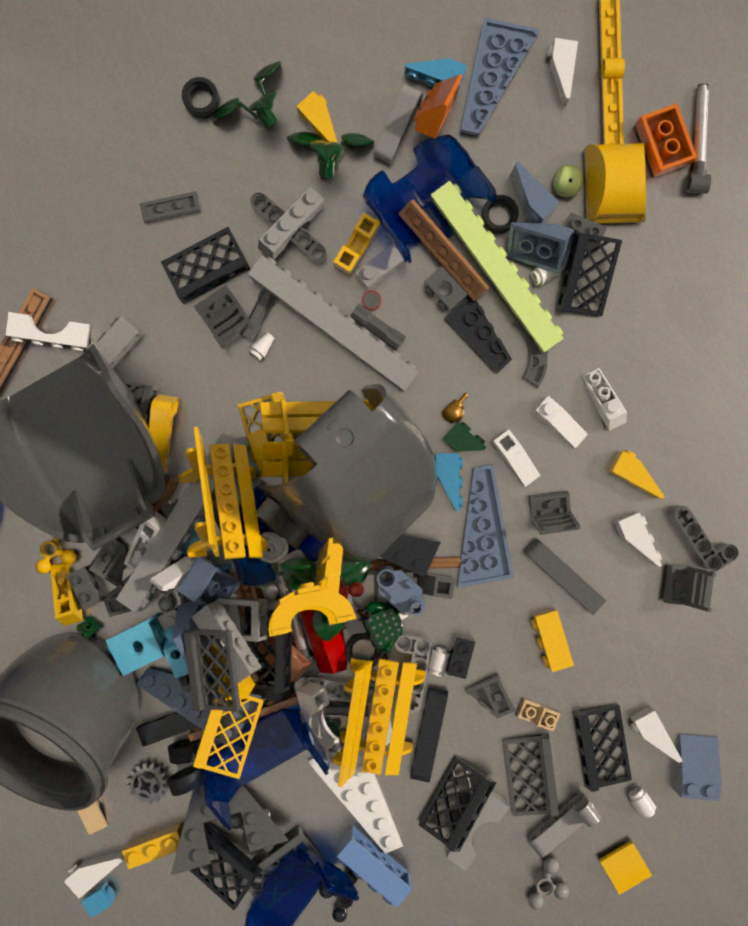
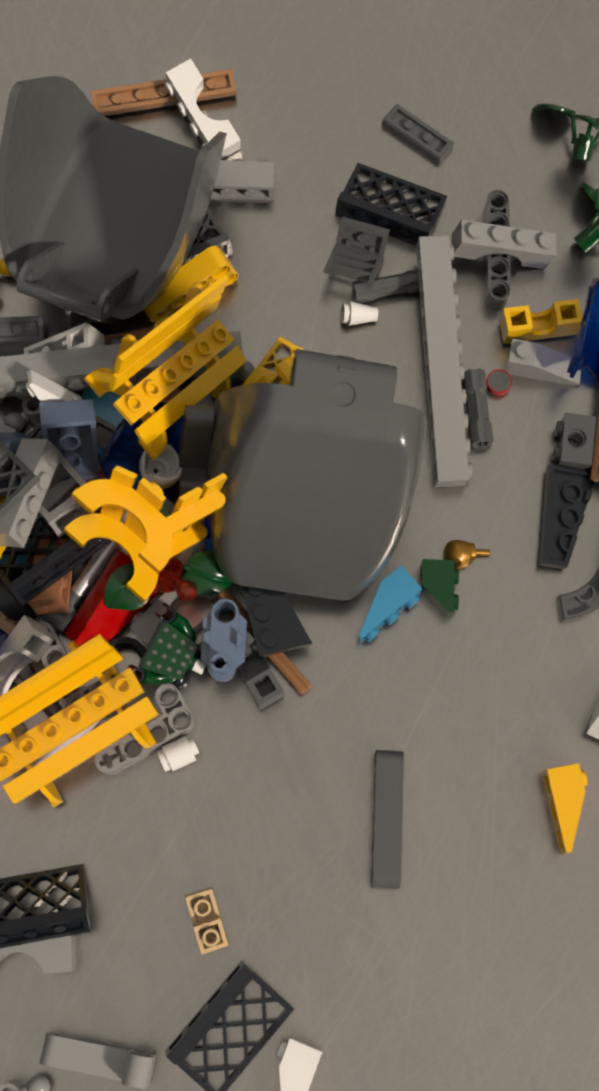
camera: 50 degrees right, 15 degrees down
black tyre [182,77,220,118] -> none
black beam [410,687,448,783] -> none
black brick [446,633,475,679] -> none
sand blue wing [457,464,514,588] -> none
dark grey wing [465,675,515,719] -> none
white slope [491,429,541,487] -> none
dark grey fence [503,733,559,816] -> none
dark grey plate [530,491,580,535] -> none
yellow brick [531,608,574,672] -> none
white slope [532,396,588,449] -> none
white slope [614,512,662,567] -> none
dark grey plate [663,564,716,612] -> none
dark grey beam [668,505,739,572] -> none

